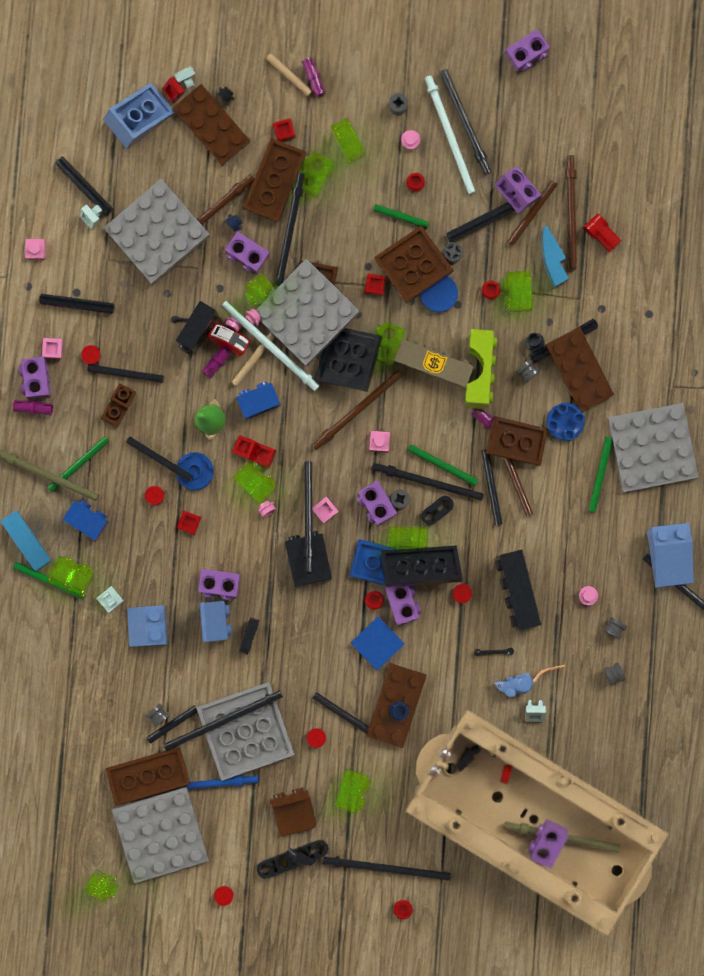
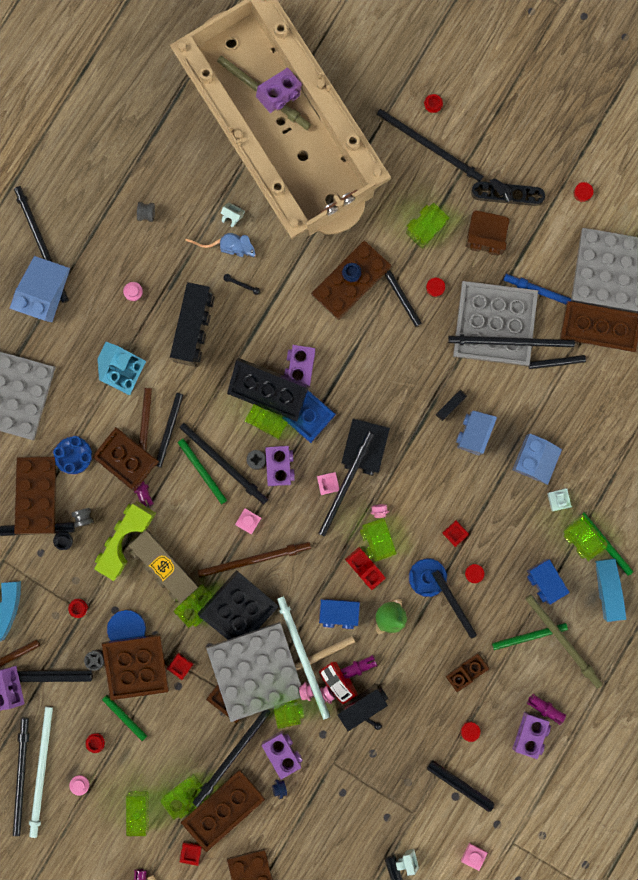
camera: 160 degrees left, 0 degrees up
bright pink plate [42,338,63,359] -> none
black bar [87,364,164,383] -> none
light grey plate [104,179,210,285] -> none
dark grey wheel [146,703,170,727] -> none
reddish brown bar [197,174,254,225] -> none
medium lavender brick [198,569,241,600] -> none
blue tile [351,616,404,670] -> none
red plate [365,591,384,610] -> none
dark grey wheel [389,93,408,115] -> none
black beam [421,496,454,525] -> none
red tile [453,584,472,603] -> none
black bar [457,745,481,772] -> none
red tile [500,764,512,784] -> none
clear neon green brick [503,270,533,313] -> none
green bar [588,437,613,513] -> none
dark grey wheel [603,617,628,640] -> none
none -> medium azure slope [98,342,146,395]

